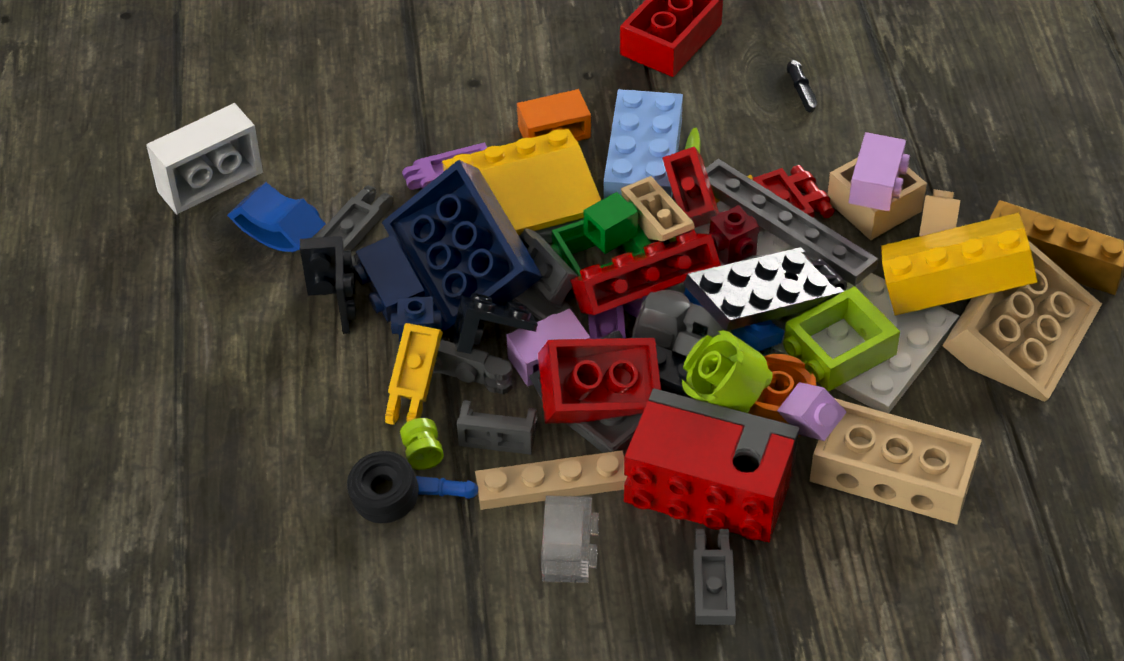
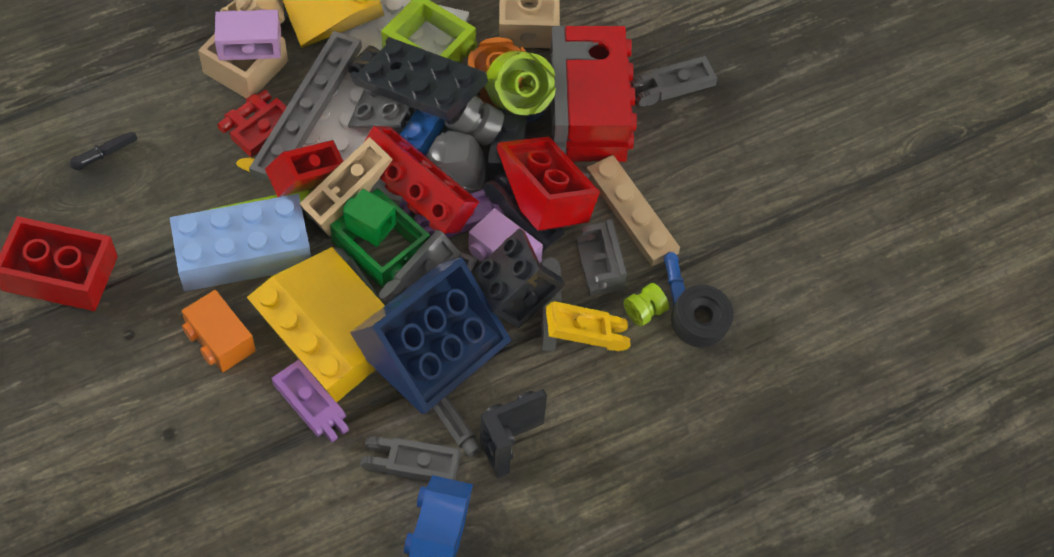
camera: 115 degrees left, 10 degrees up
dark blue brick [353,234,425,323] -> none
dark blue brick [391,296,442,342] -> none
clear brick [541,496,599,583] -> none
dark red brick [709,205,760,265] -> none
lavender brick [777,382,847,441] -> none

